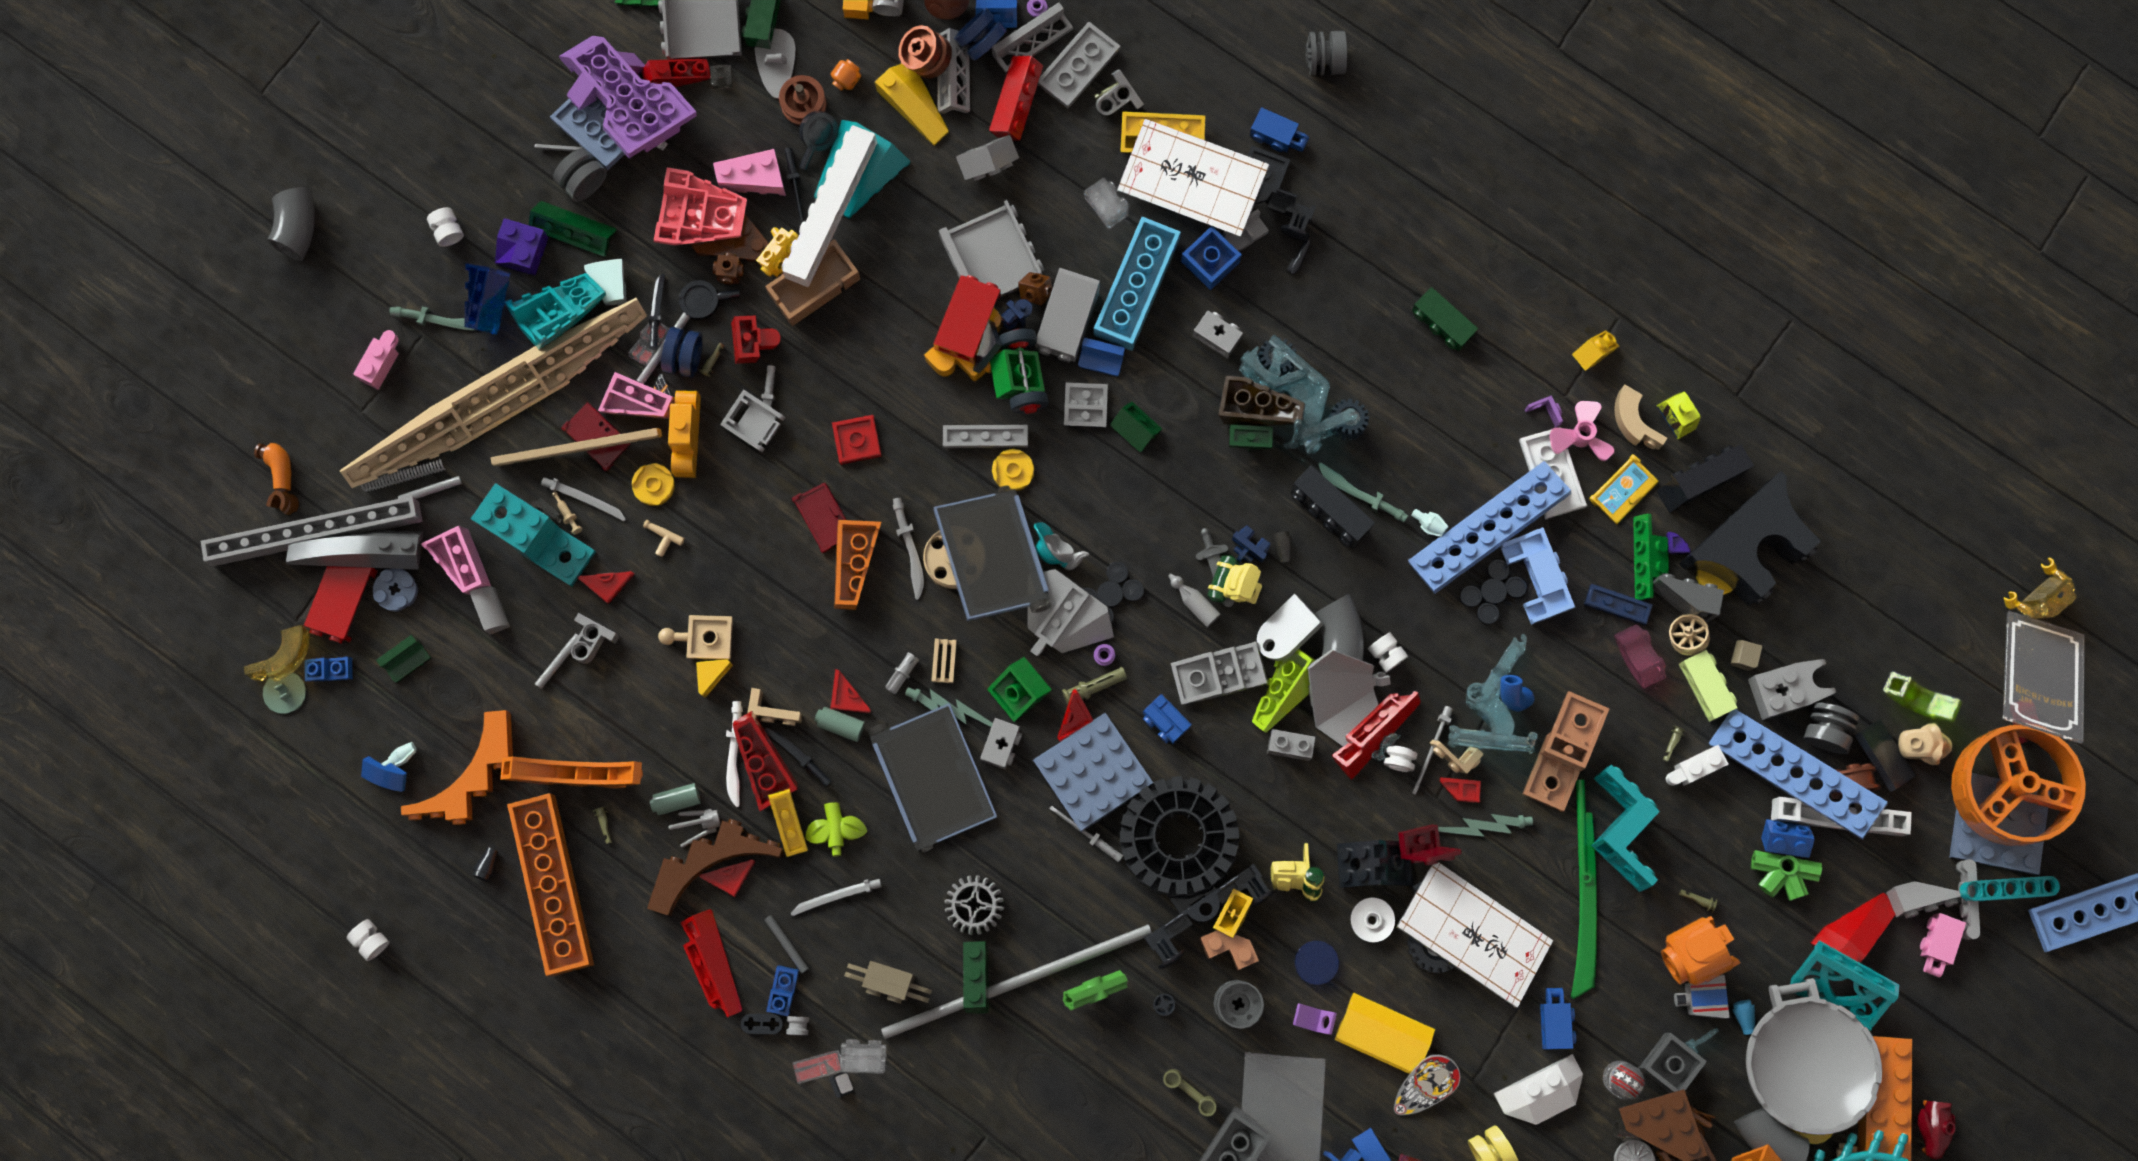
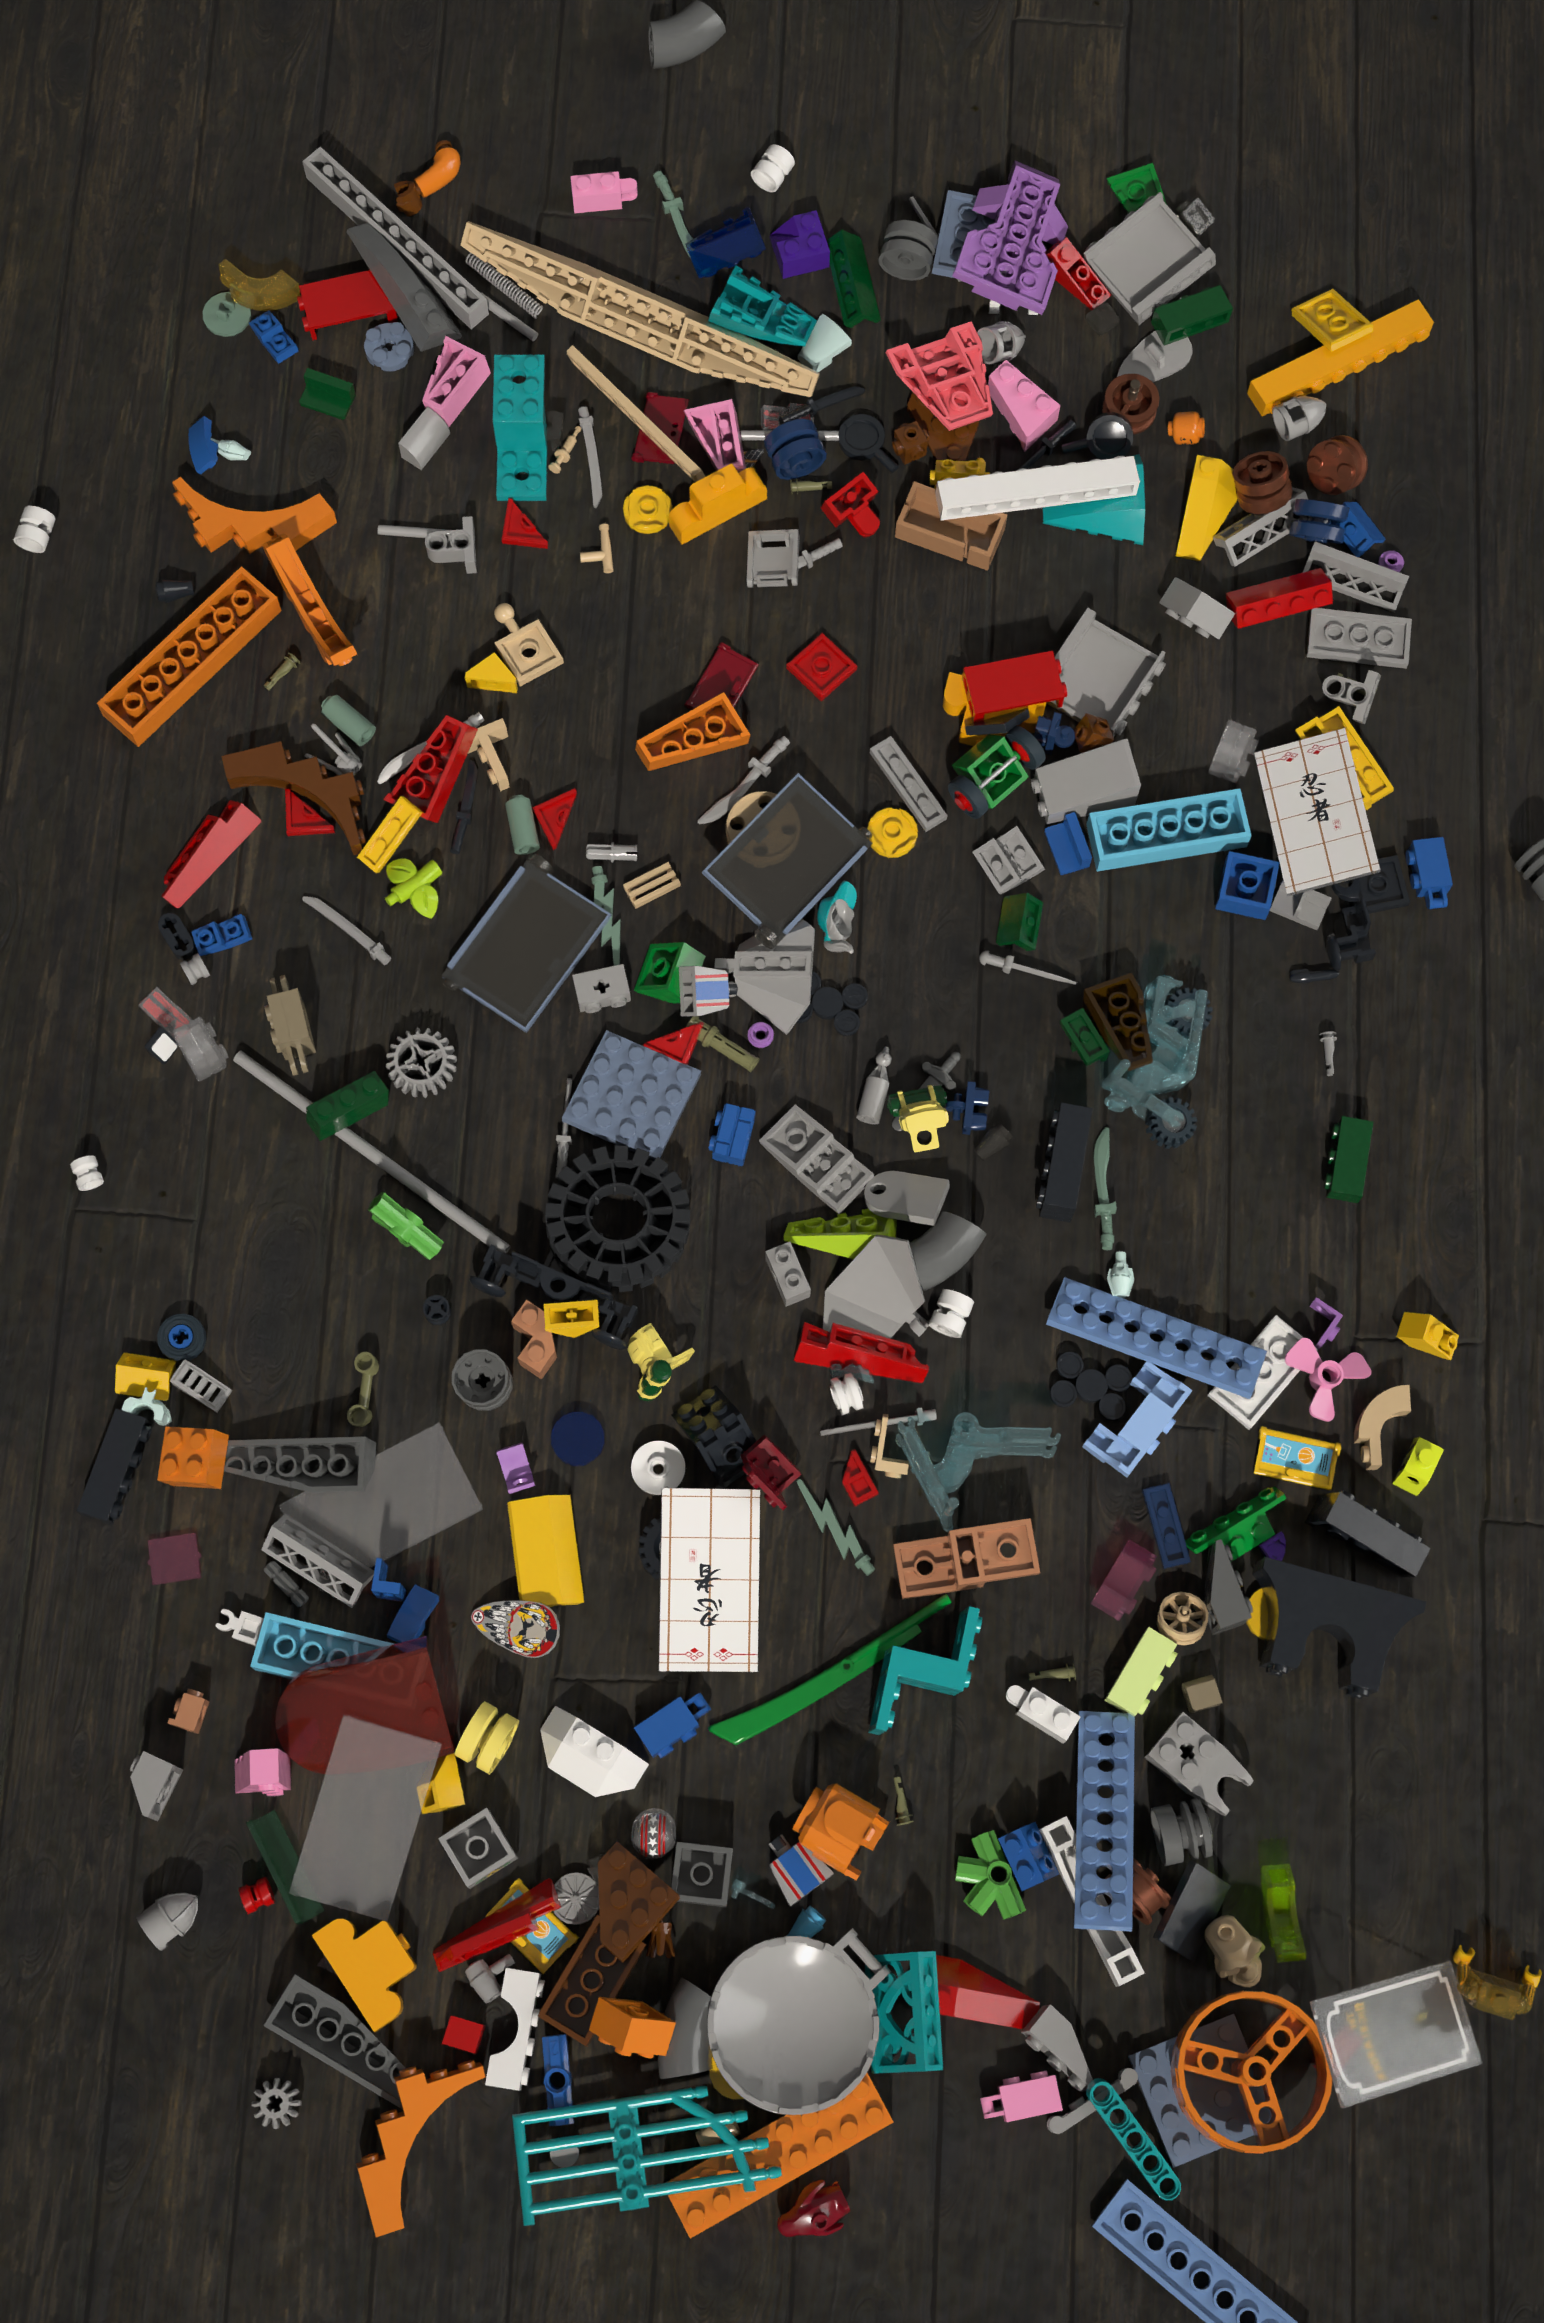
camera: 55 degrees right, 5 degrees down
dark grey bar [764,915,809,973] -> none
light grey brick [1193,311,1243,359] -> none
blue cylinder [1500,675,1535,712] -> none
none -> light grey torso [679,966,738,1016]
none -> light grey helmet [977,321,1026,364]
none -> light grey sword [979,951,1077,984]
none -> light grey piece [1320,1031,1337,1076]

